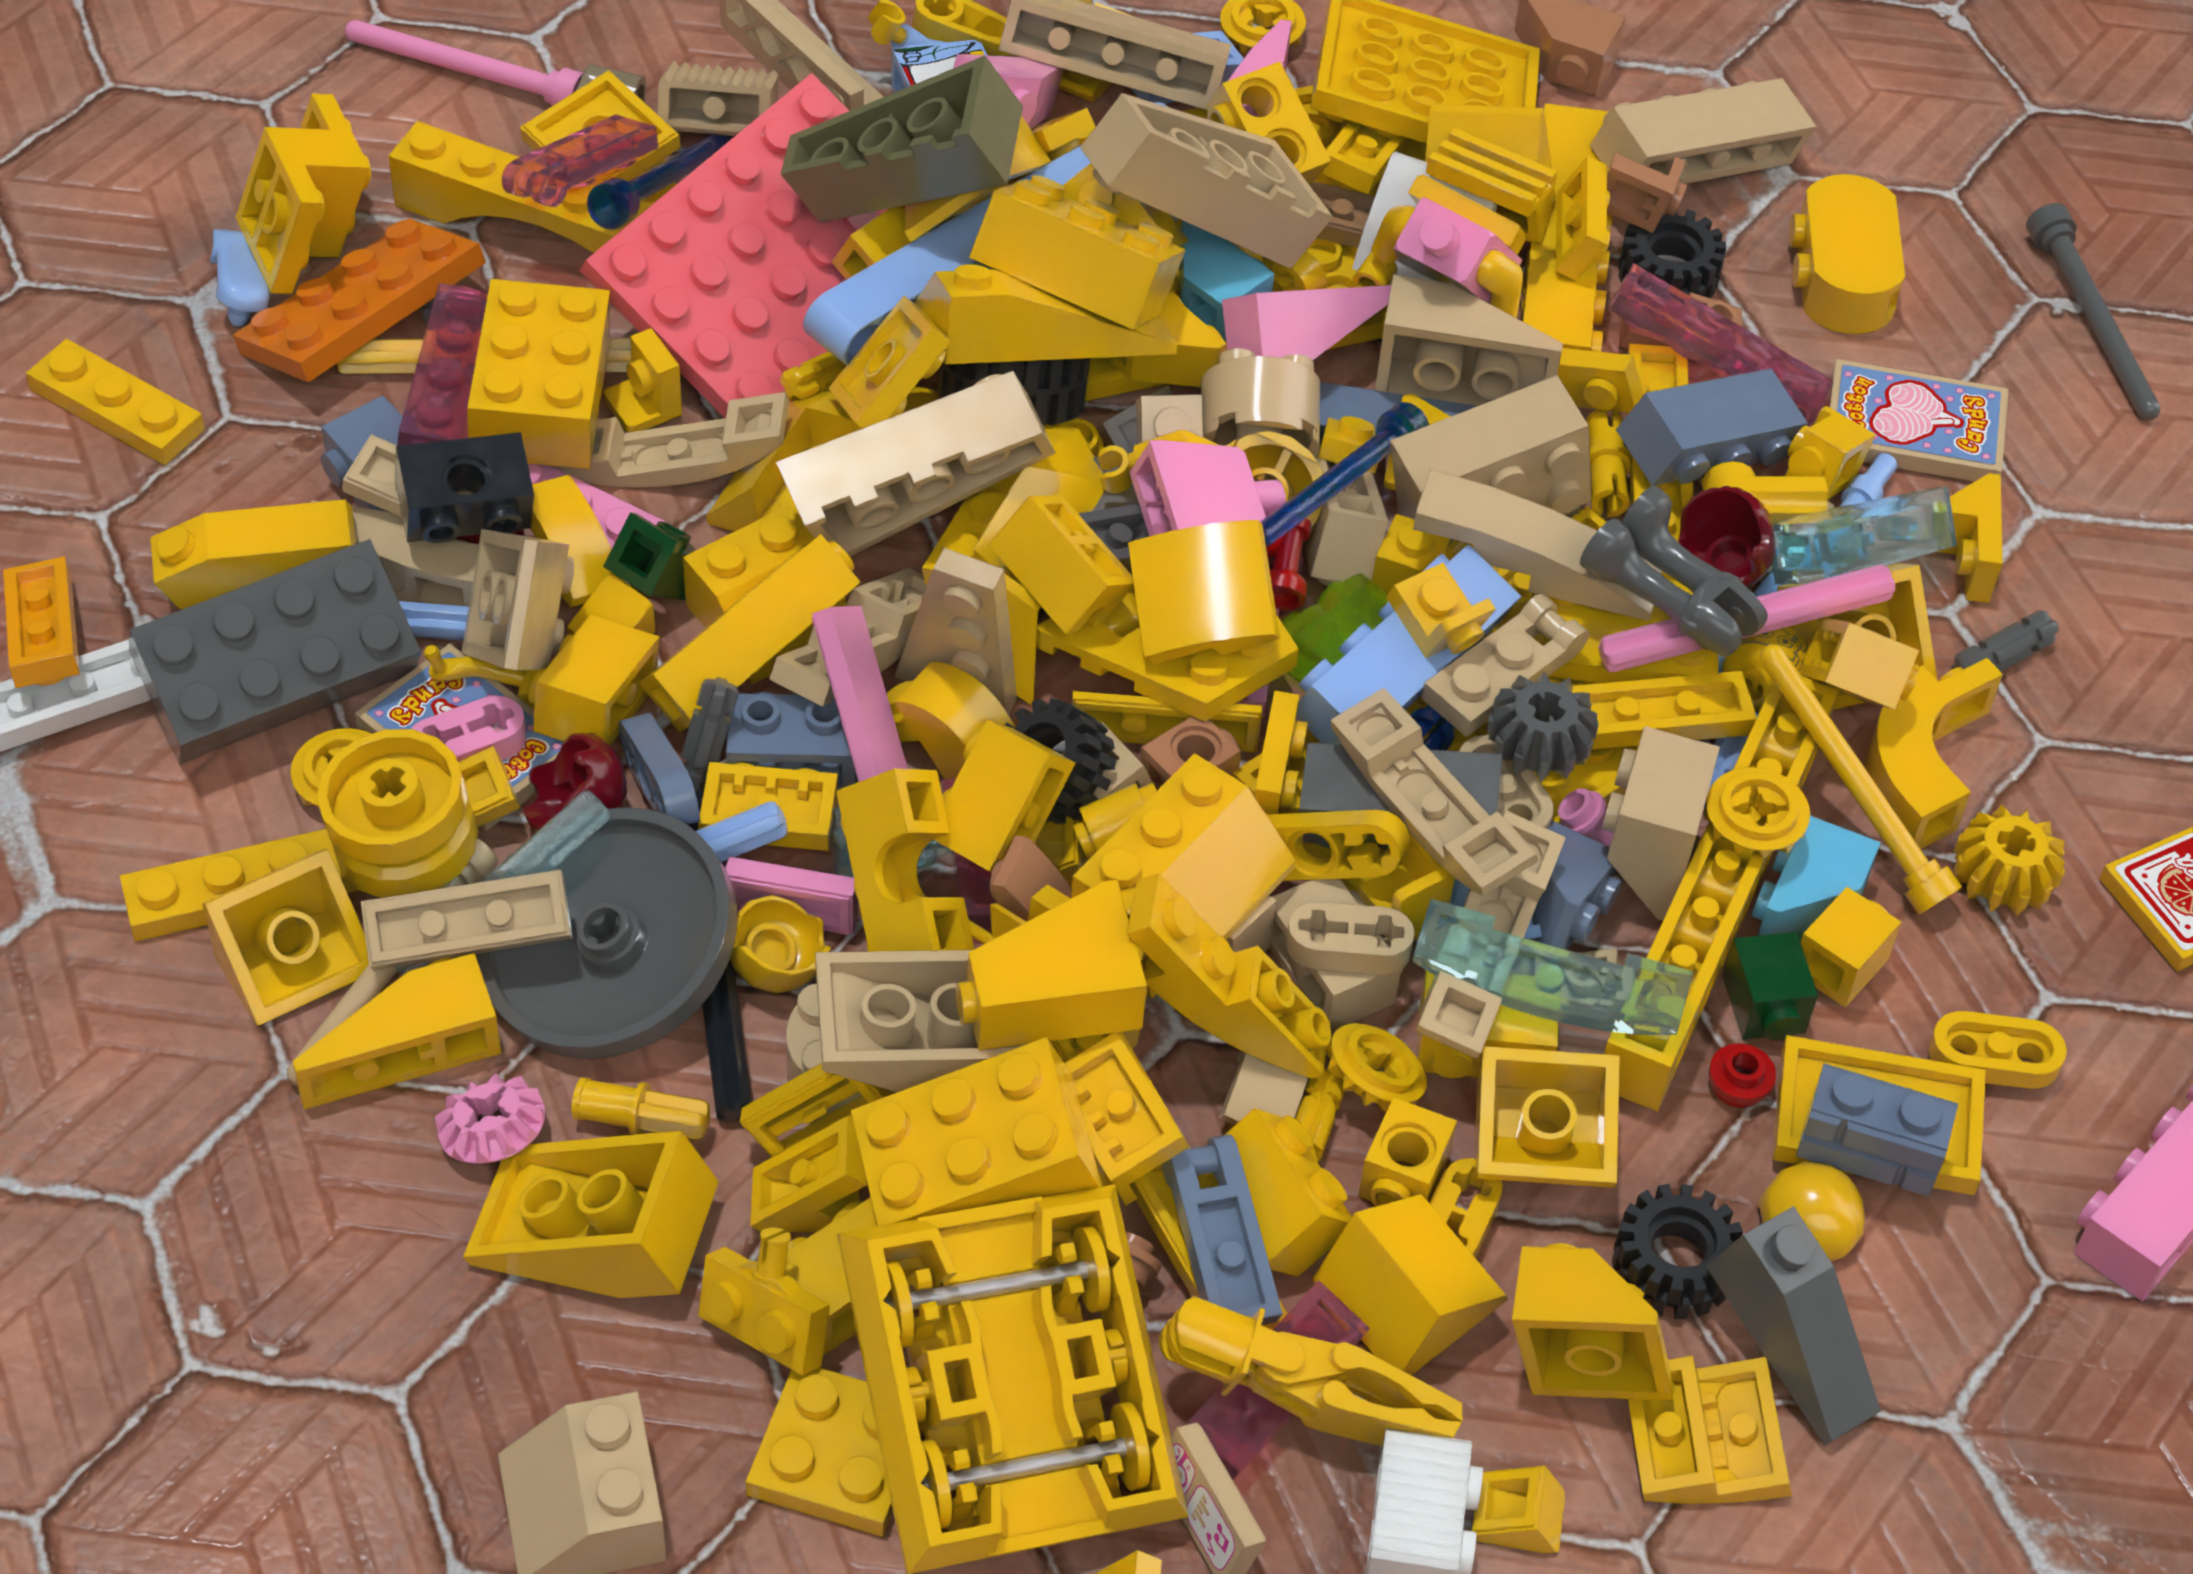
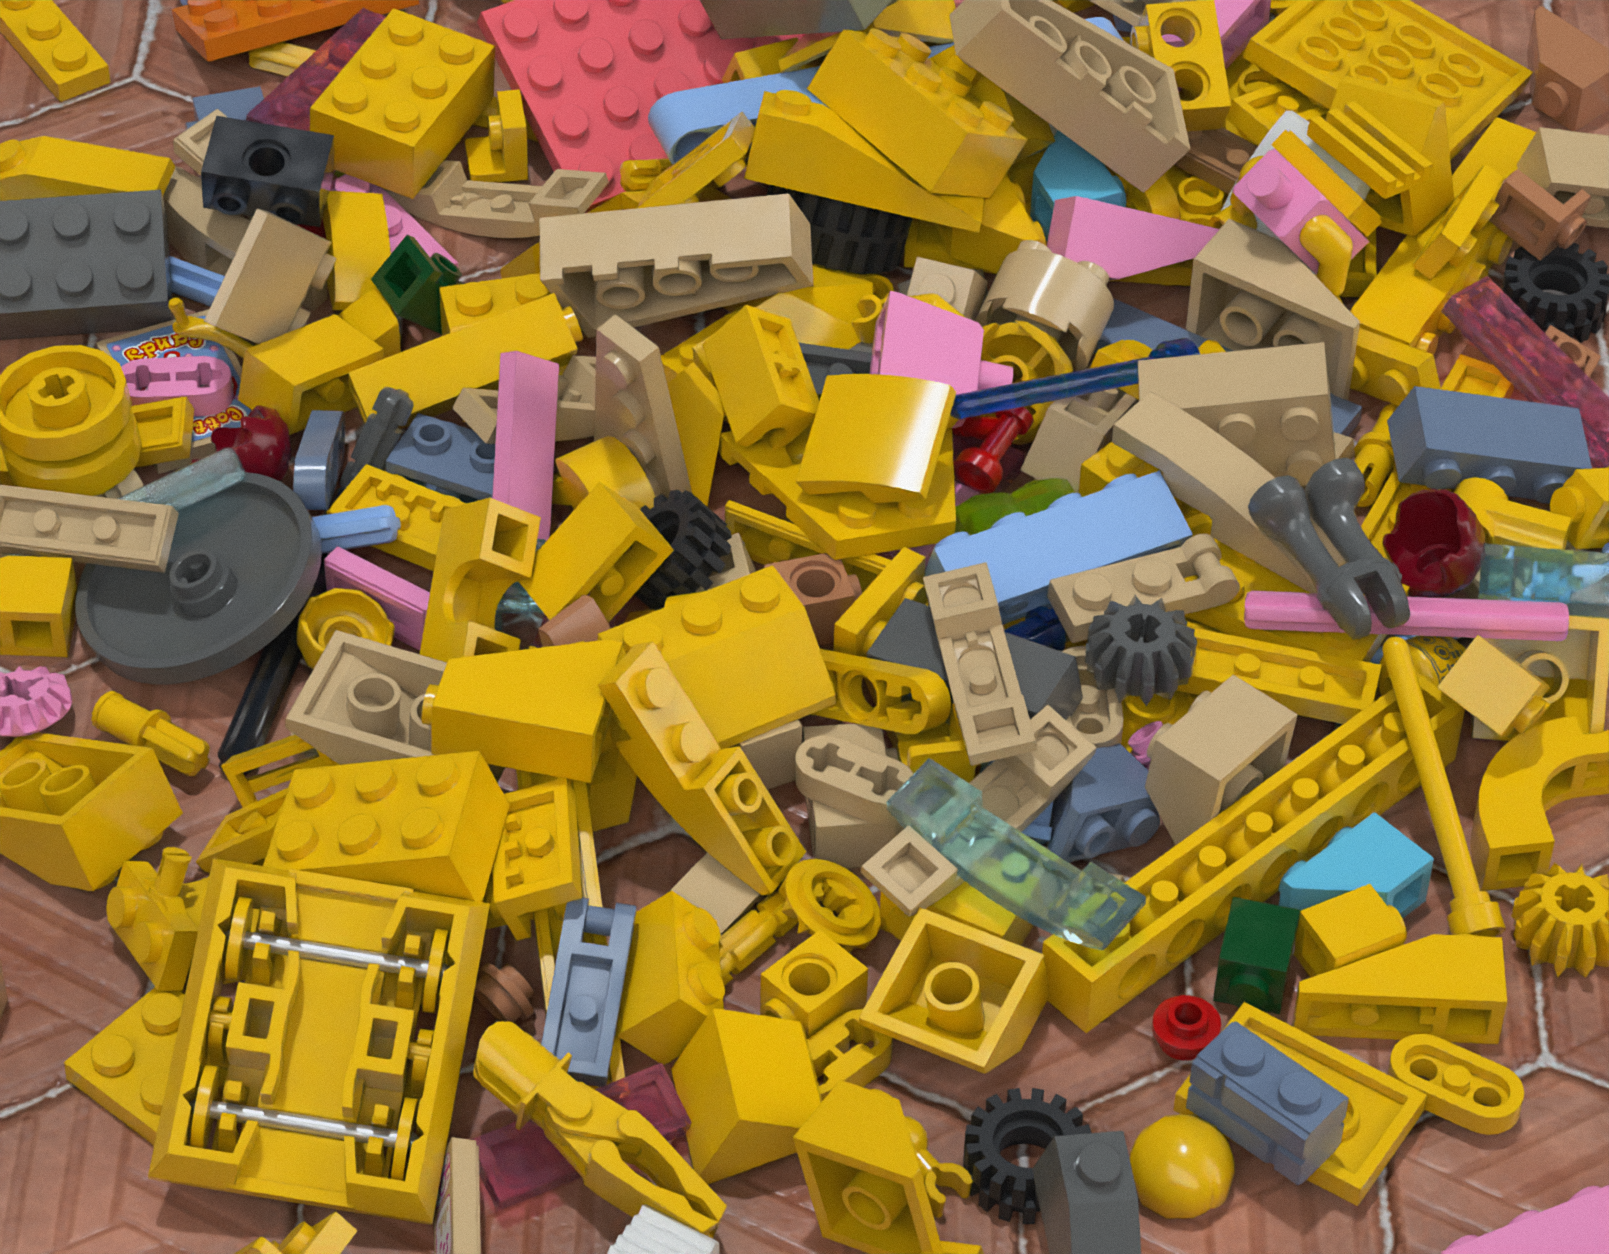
camera: 25 degrees right, 5 degrees down
yellow bracket [1385,562,1496,658] -> none
yellow gear [1704,767,1810,860] -> none
none -> yellow slope [1292,934,1507,1044]

